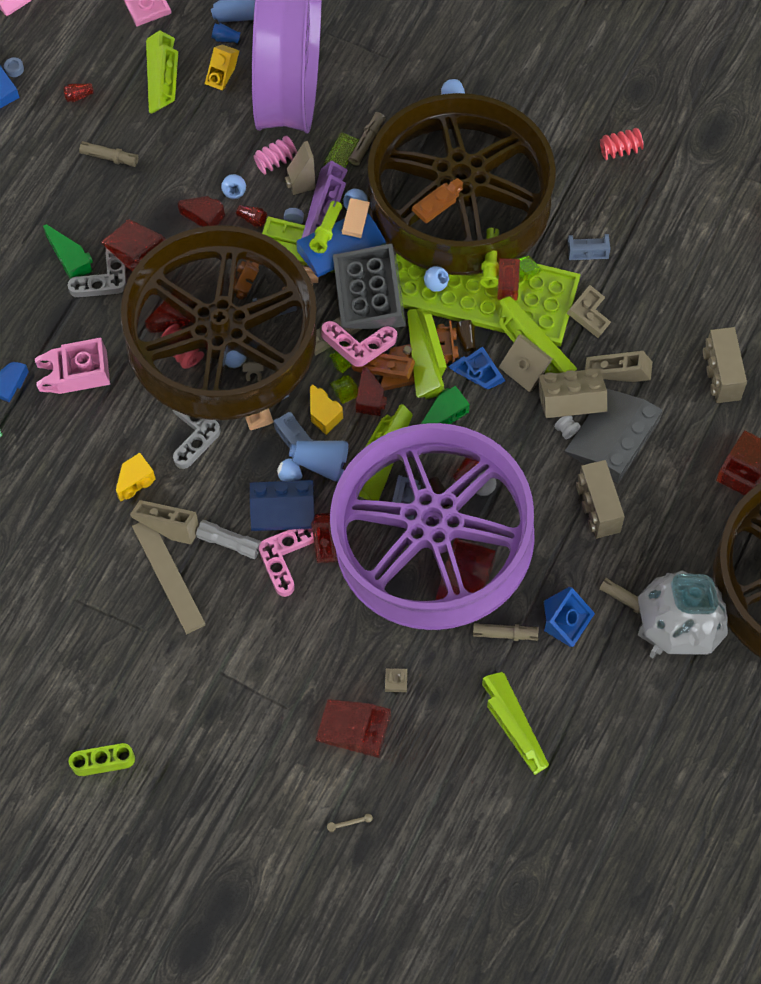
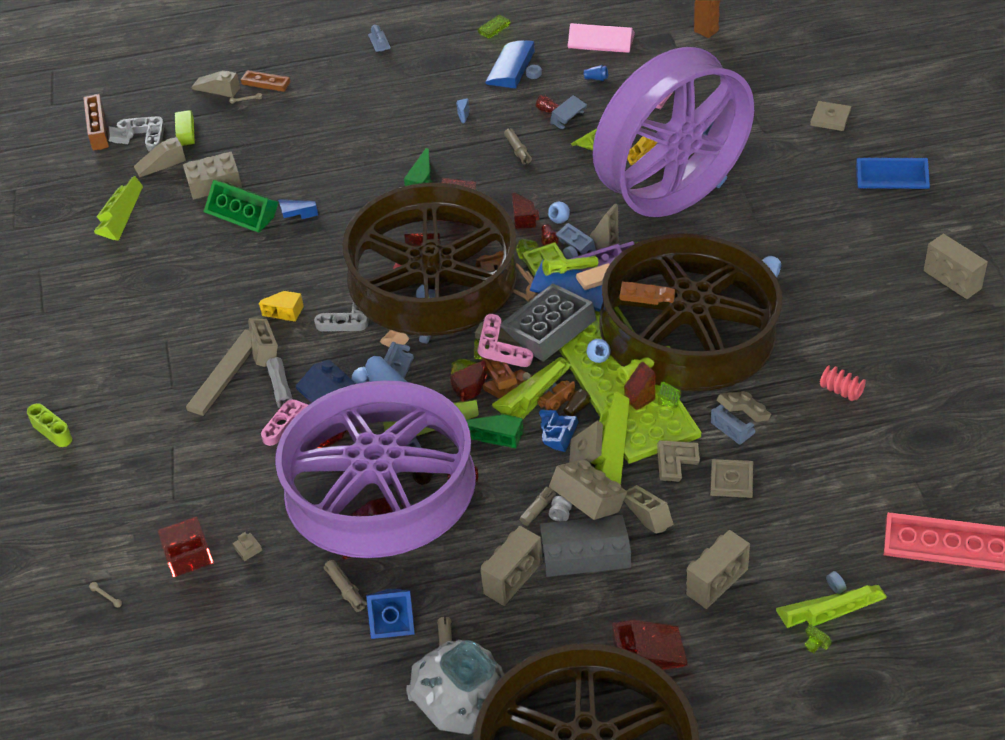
camera: 55 degrees right, 20 degrees down
bright pink brick [35,338,110,394] -> none
bright pink piece [254,136,297,175] -> none
yellow slope [310,385,343,435] -> none
lime wedge [482,672,549,775] -> none
none -> medium blue slope [456,99,469,123]
none -> dark tan piece [519,487,556,526]
none -> sand blue hinge [550,95,587,129]
none -> sand blue hinge [556,223,596,255]
none -> blue cone [584,65,608,81]
none -> dark tan plate [710,459,753,498]
none -> dark tan plate [717,391,771,422]

